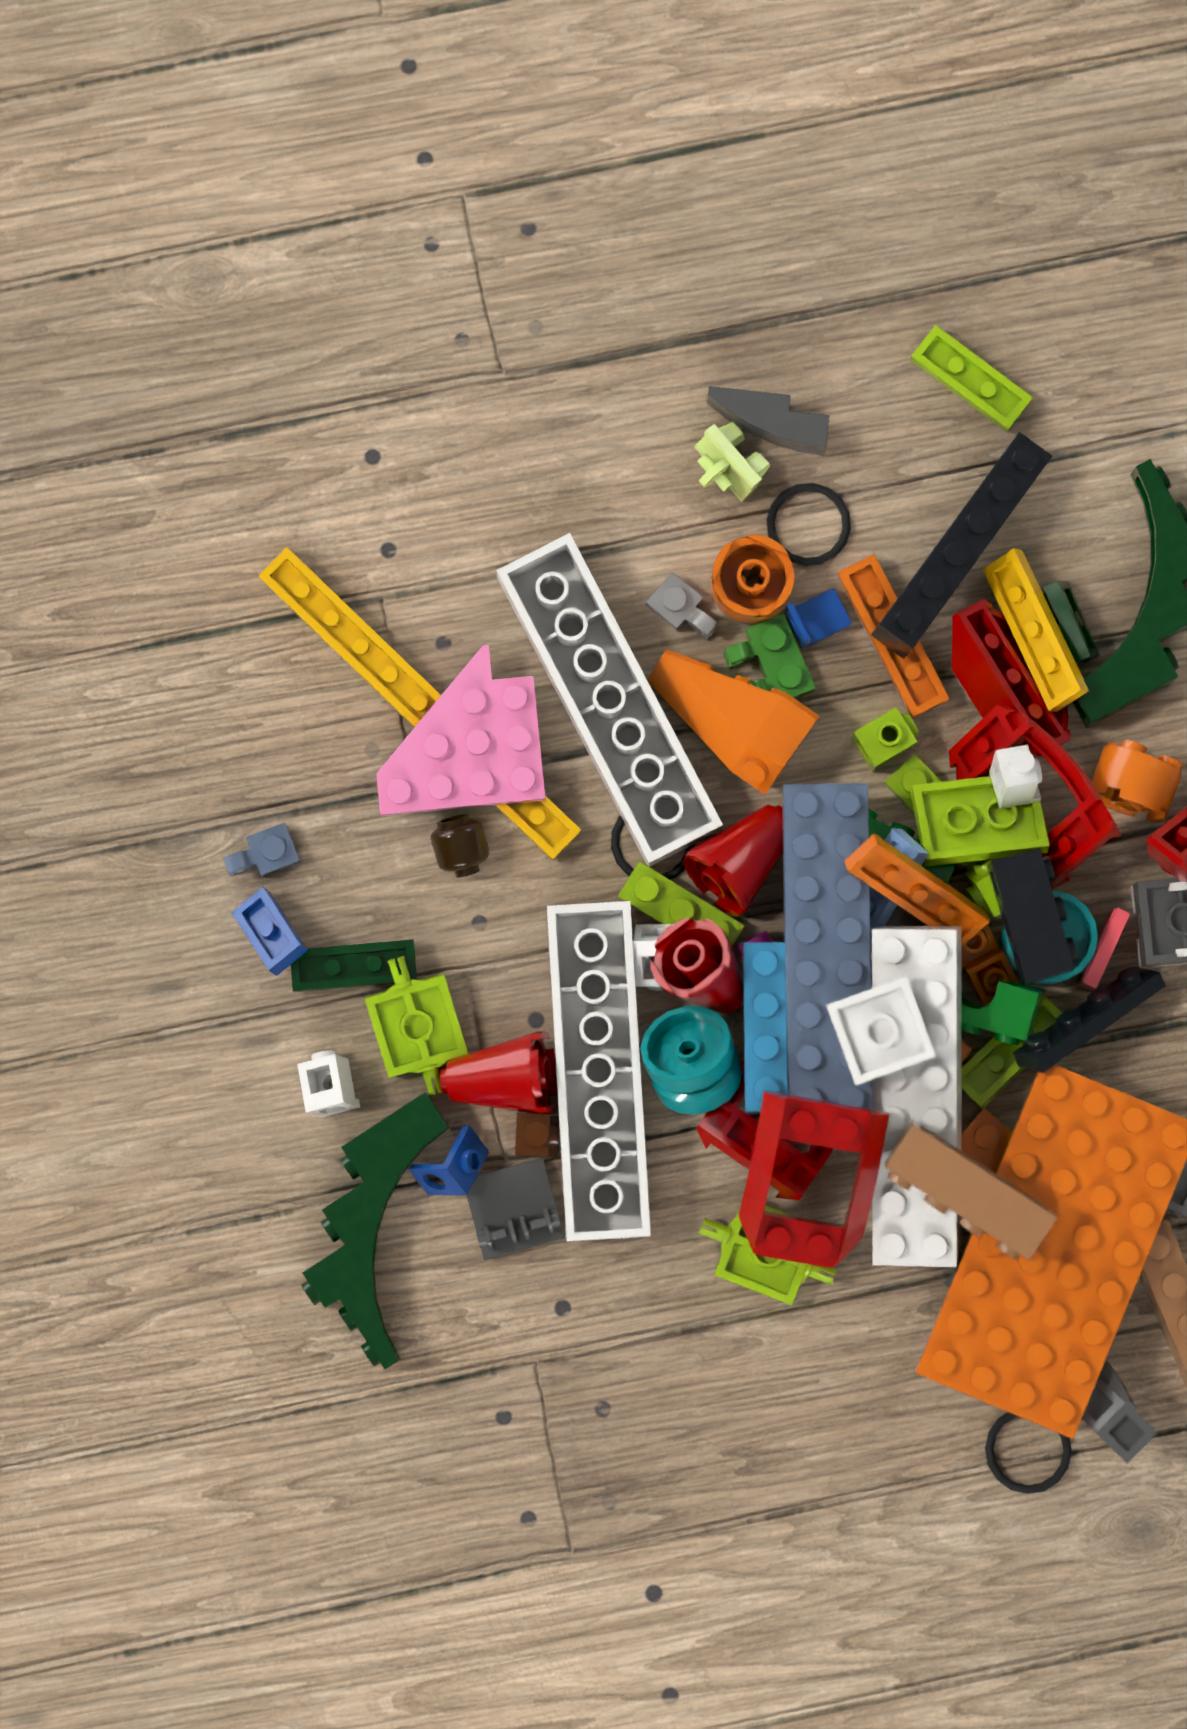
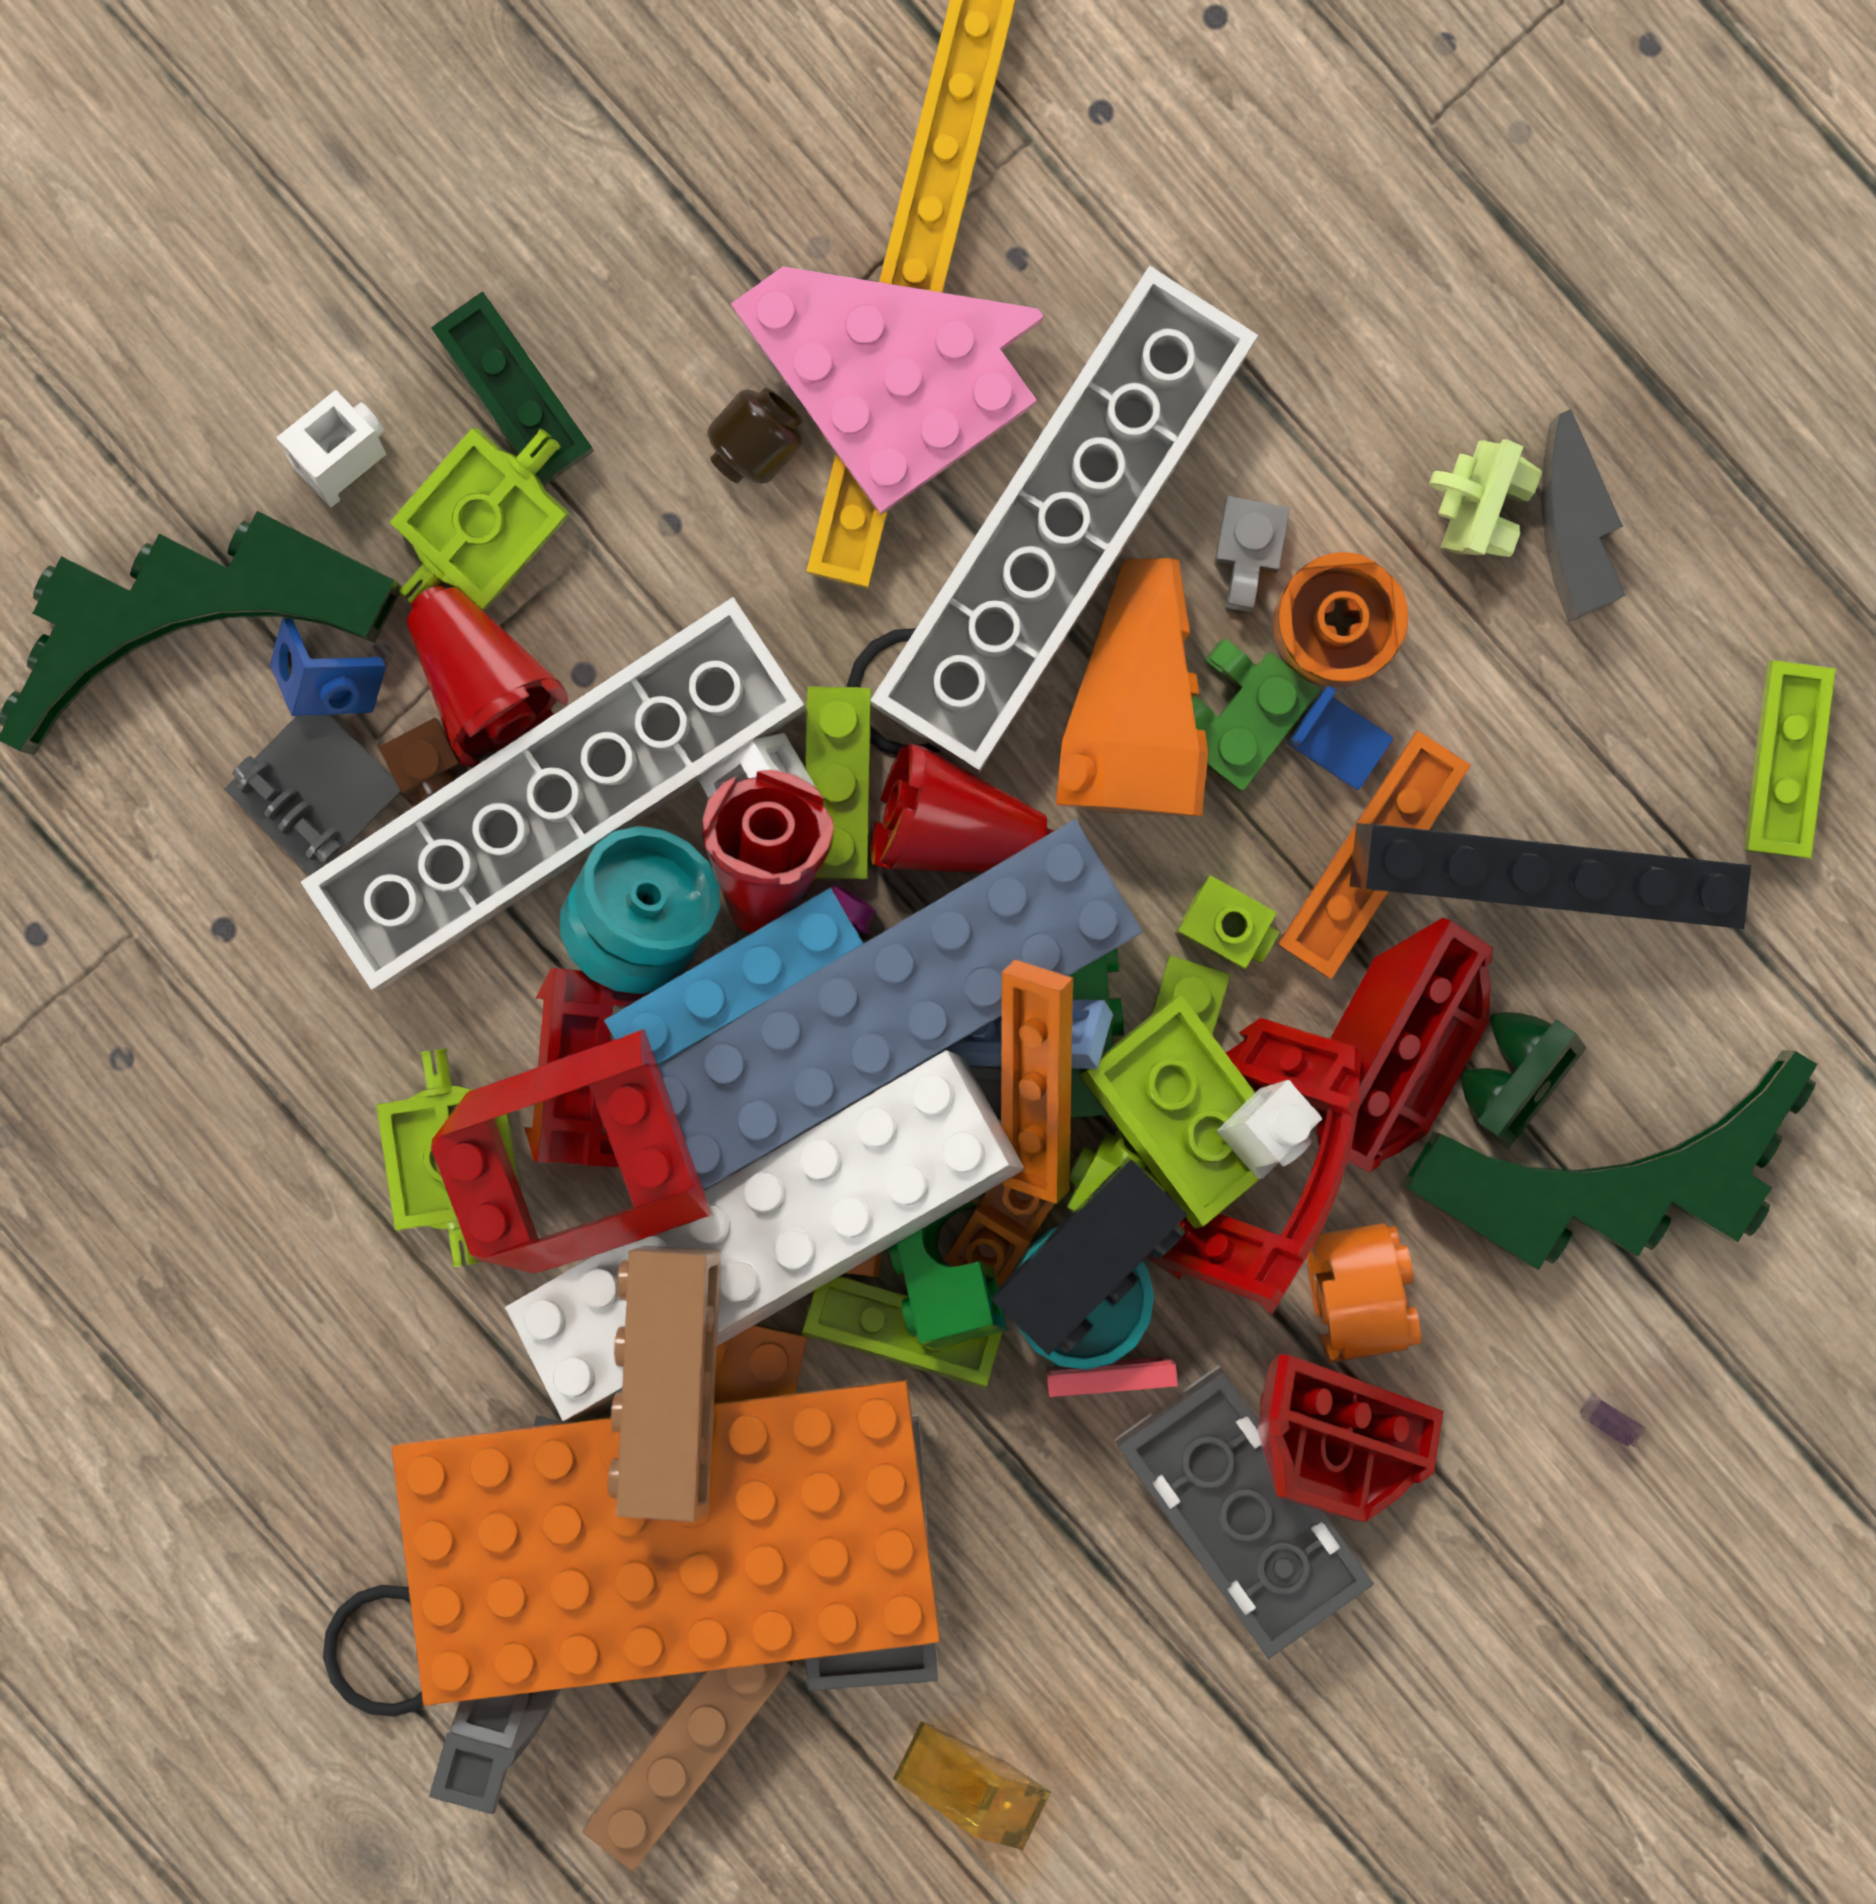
camera: 60 degrees right, 5 degrees up
sand blue plate [223,822,300,877] -> none
plate [231,886,308,976] -> none
black piece [766,483,851,566] -> none
white plate [826,976,936,1085] -> none
yellow plate [982,548,1089,712] -> none
black plate [1013,966,1165,1073] -> none

